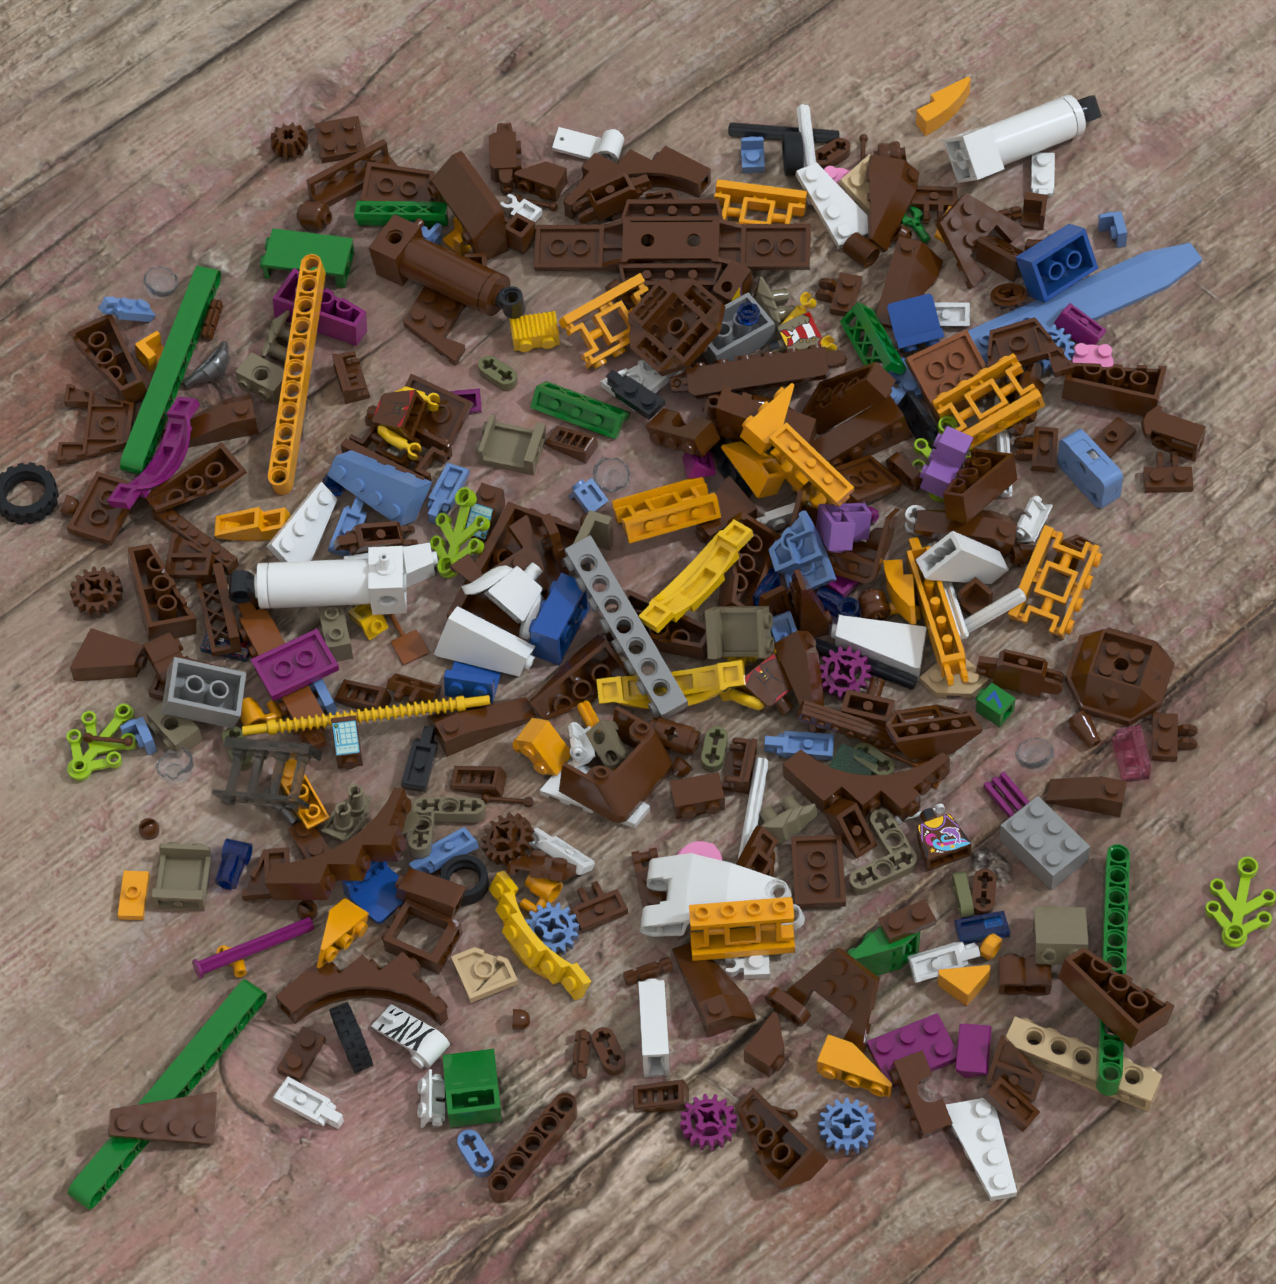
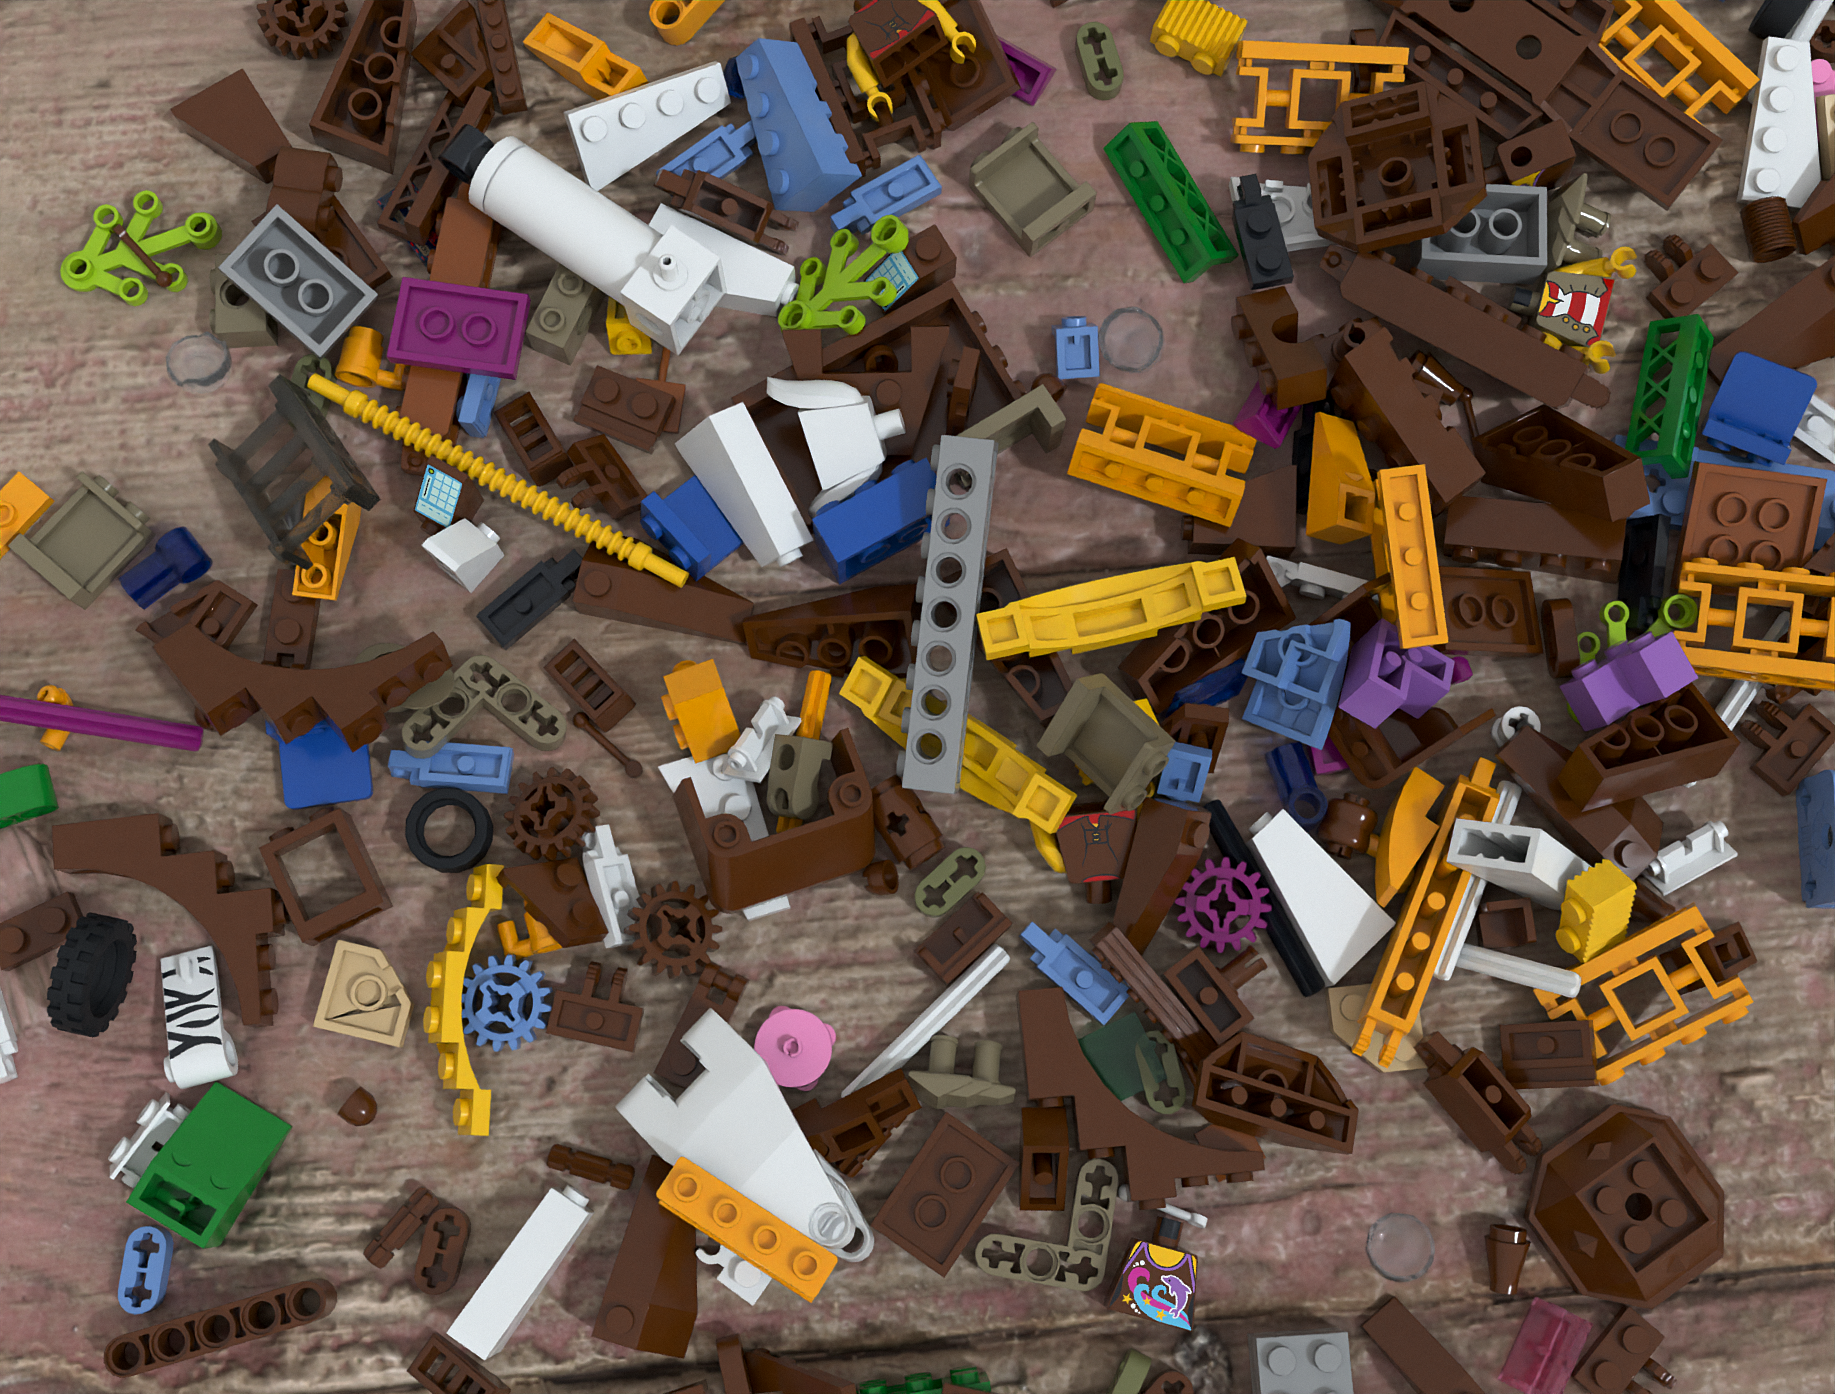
camera: 30 degrees right, 20 degrees up
medium blue bracket [120,716,157,755] -> none
reddish brown hinge [139,818,160,840] -> none
light orange slope [316,898,369,969] -> none
dark tan connector [322,784,371,842] -> none
reddish brown slope [394,868,466,918] -> none
reddish brown slope [545,426,598,463] -> none
reddish brown brick [669,772,725,819] -> none
clear blue tile [737,302,760,326] -> none
light orange slope [740,383,794,455] -> none
reddish brown wedge [786,569,832,638] -> none
green brick [975,683,1016,728] -> none
magenta tile [983,771,1030,818] -> none
none -> white slope [422,518,504,593]
none -> reddish brown plate [573,365,676,454]
none -> reddish brown gear [624,881,722,979]
none -> reddish brown plate [1499,1020,1599,1090]
none -> yellow brick [1555,859,1637,963]

